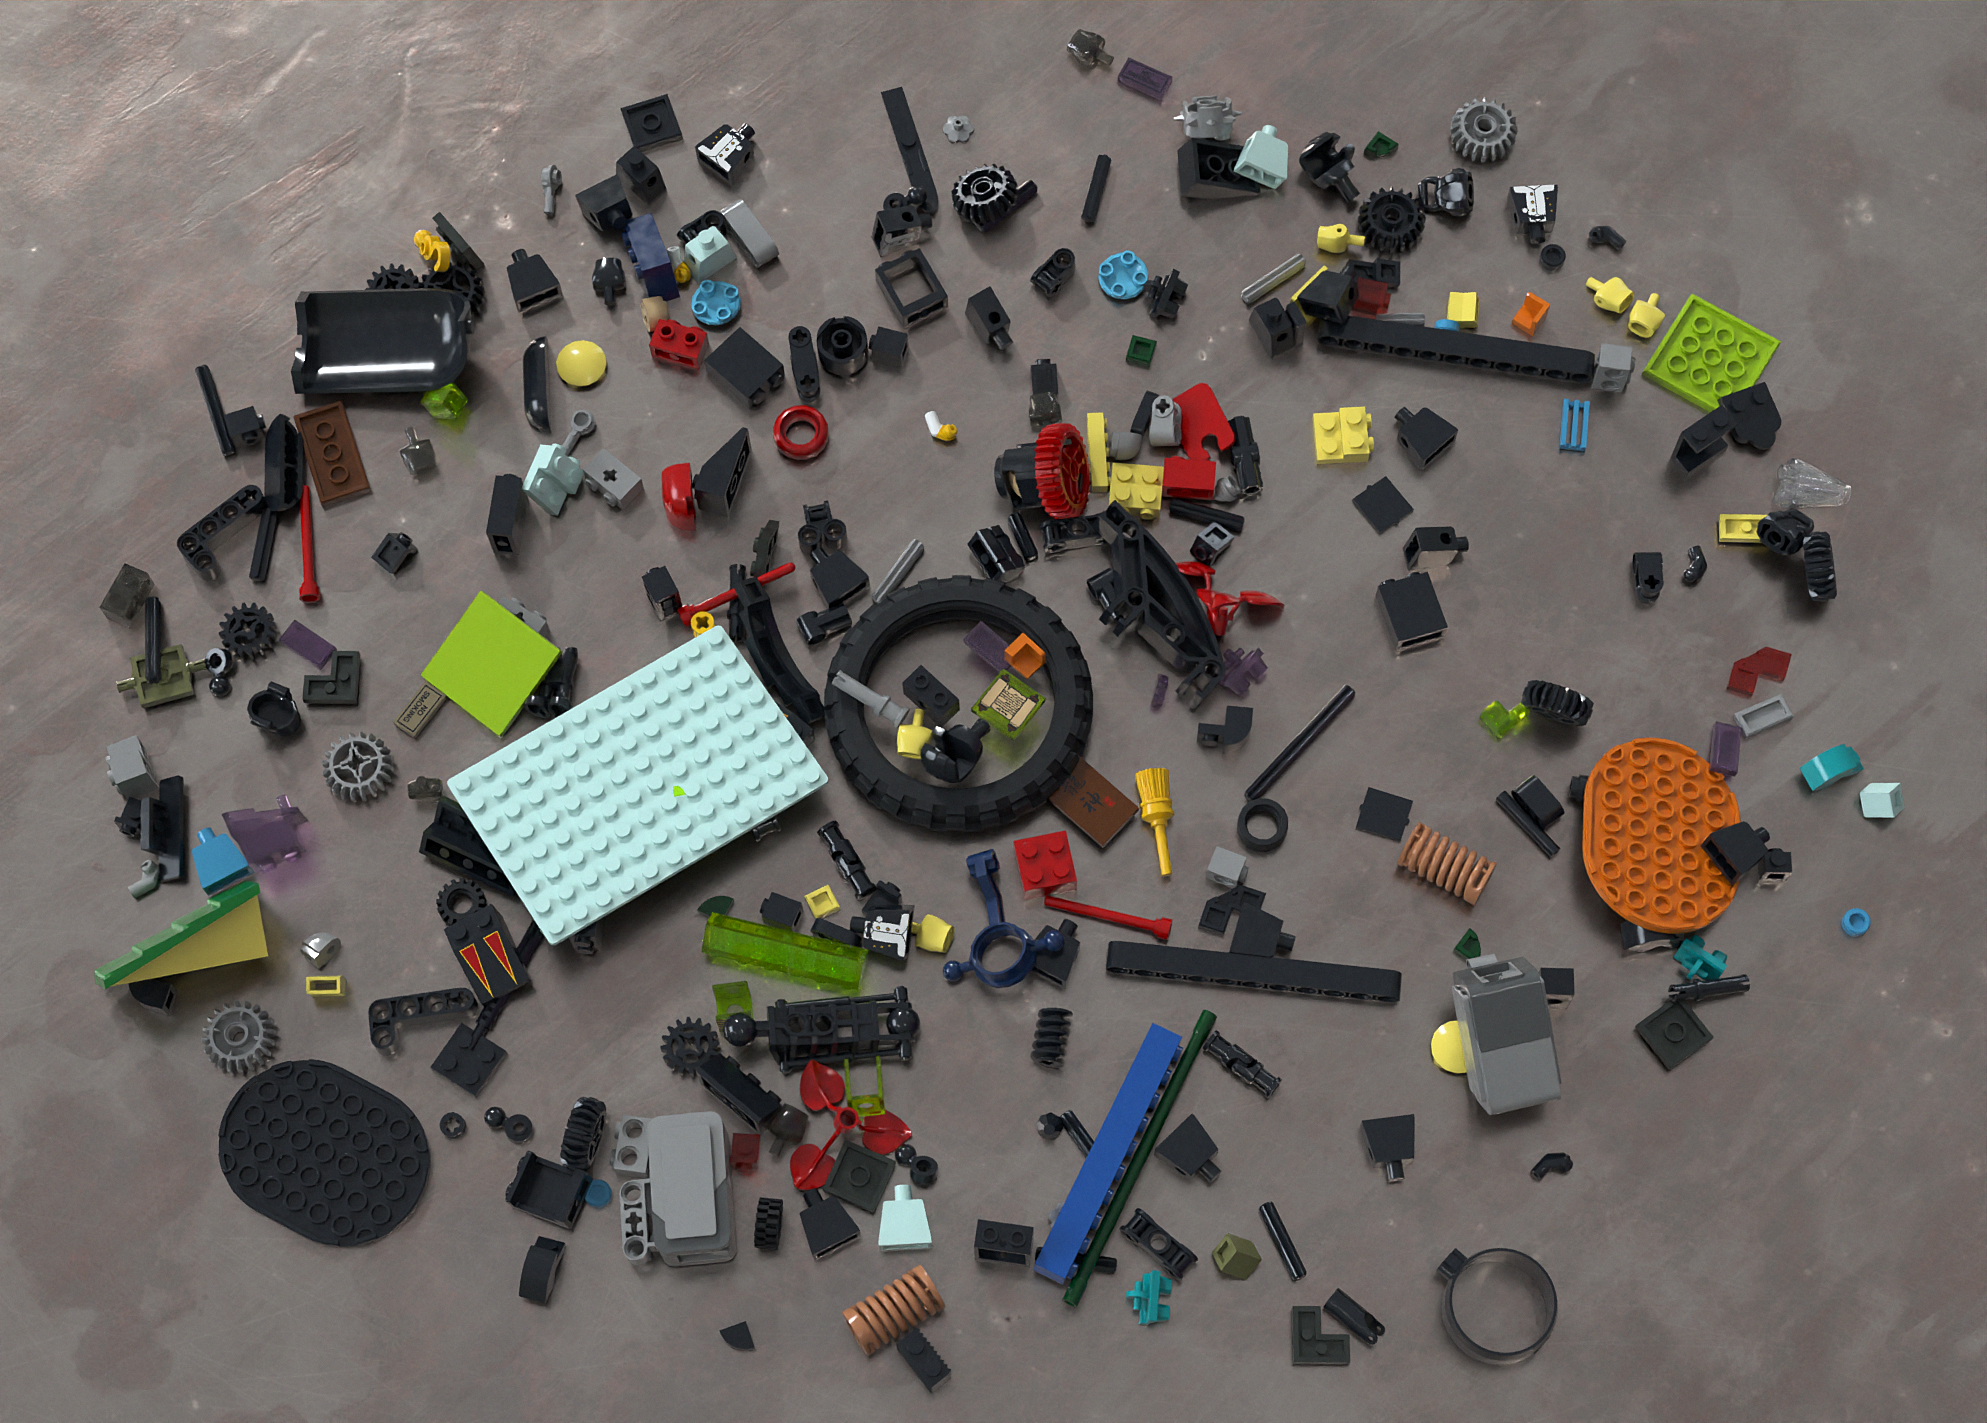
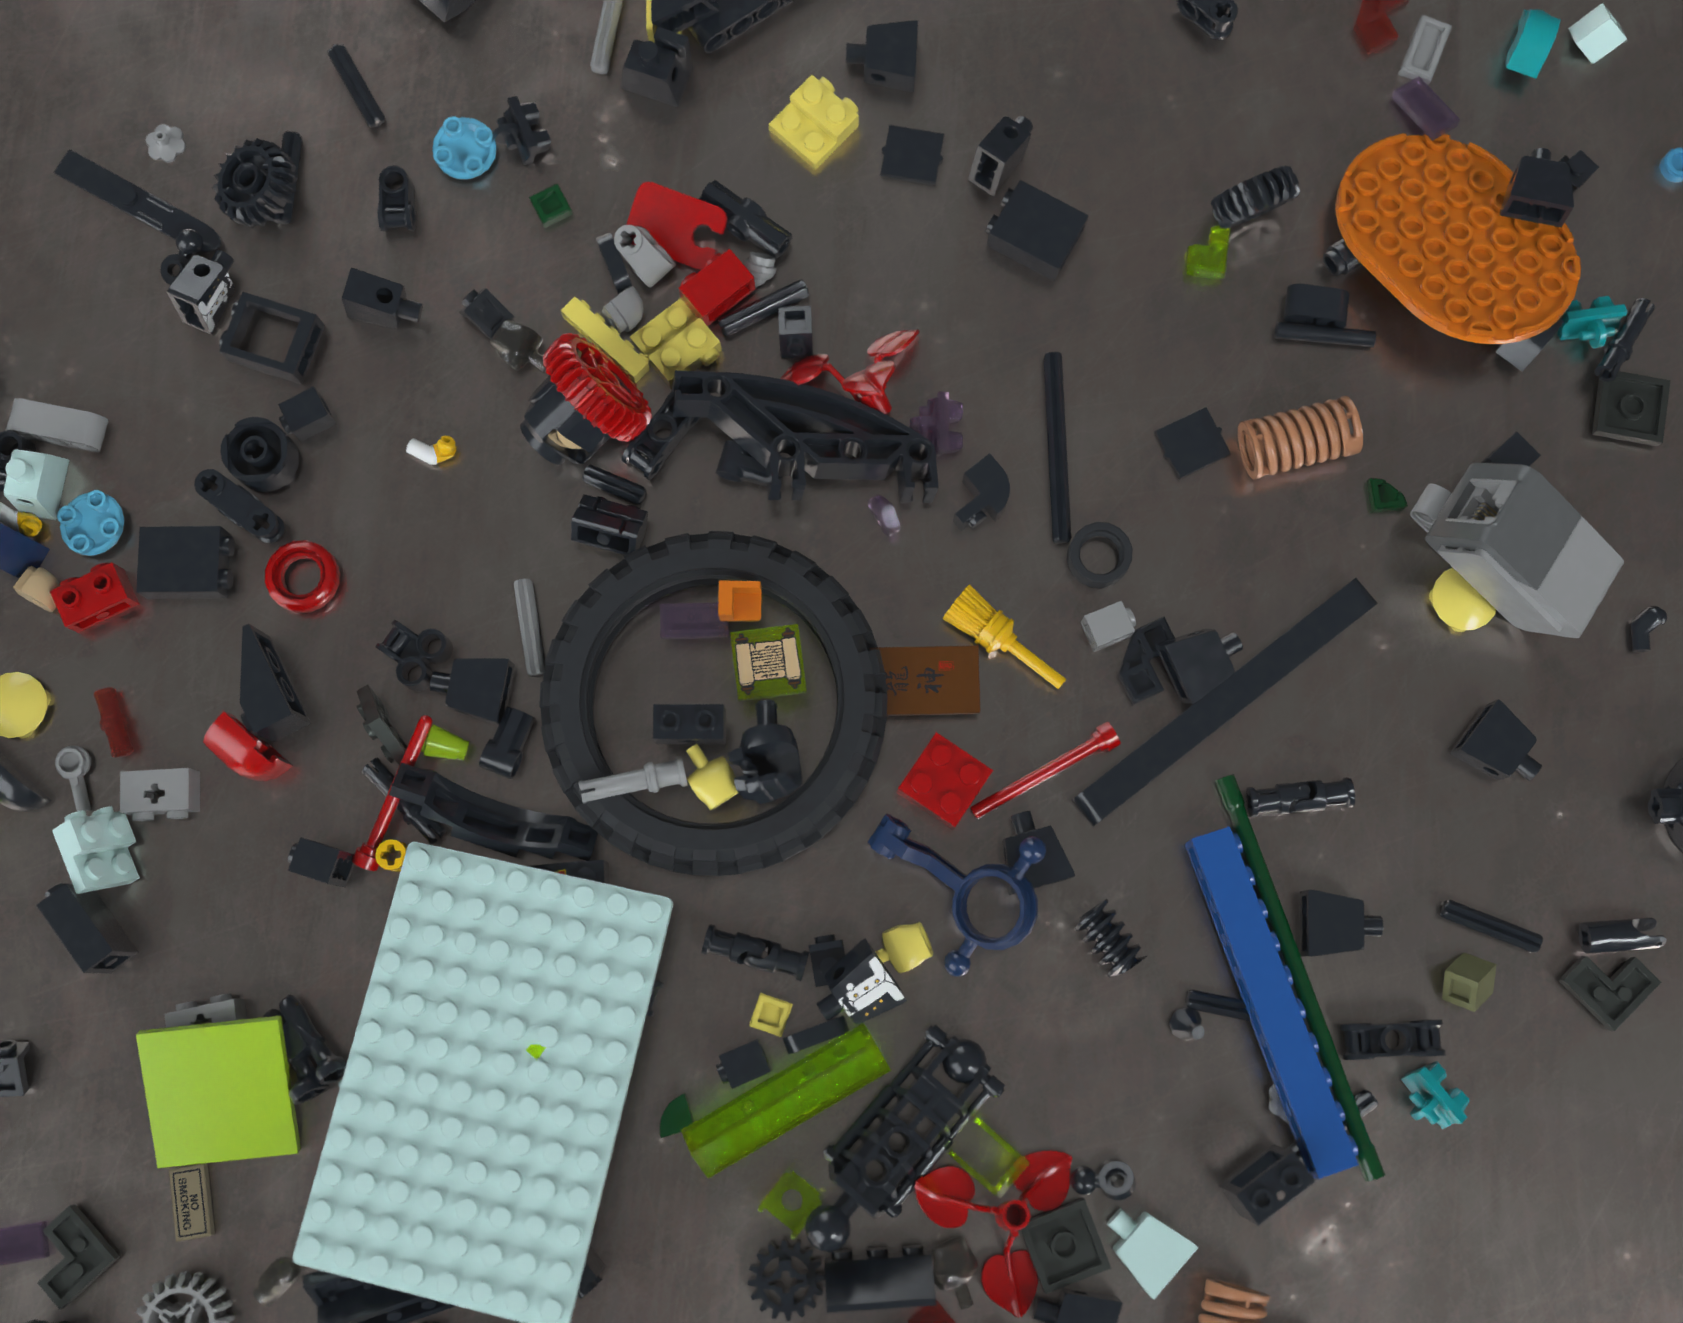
camera: 45 degrees left, 10 degrees up
none -> clear red pin [93,687,134,758]
none -> lime cone [421,724,470,760]

